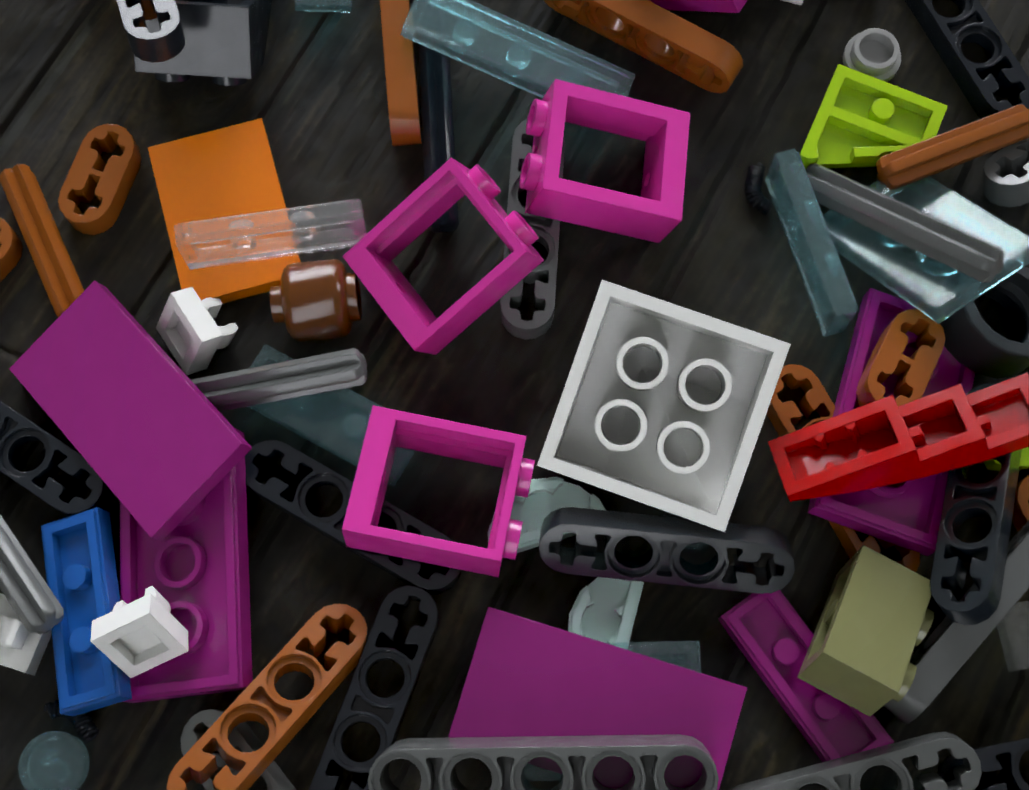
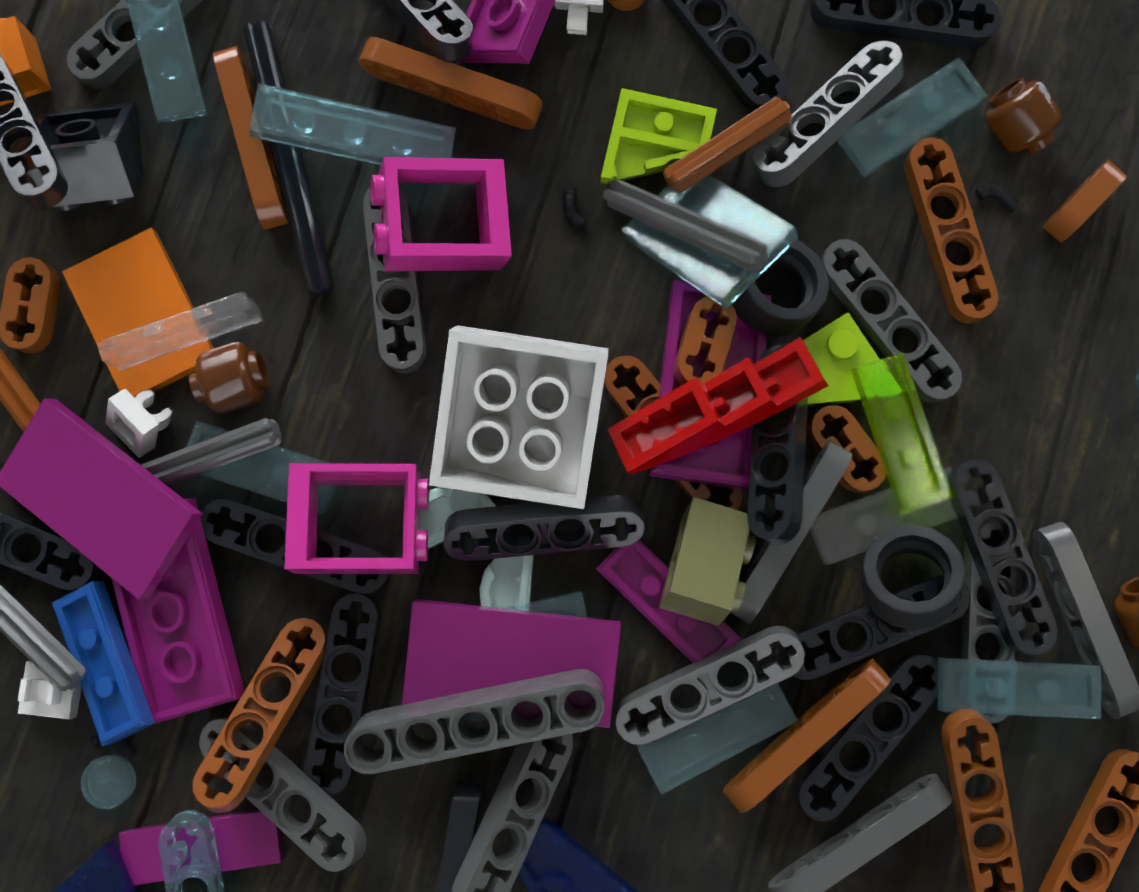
camera: 10 degrees left, 10 degrees up
white tile [90,586,188,678] -> none
dark pink window [342,157,544,355] -> none
clear light blue tile [765,148,859,337] -> none
light grey plate [843,28,901,82] -> none

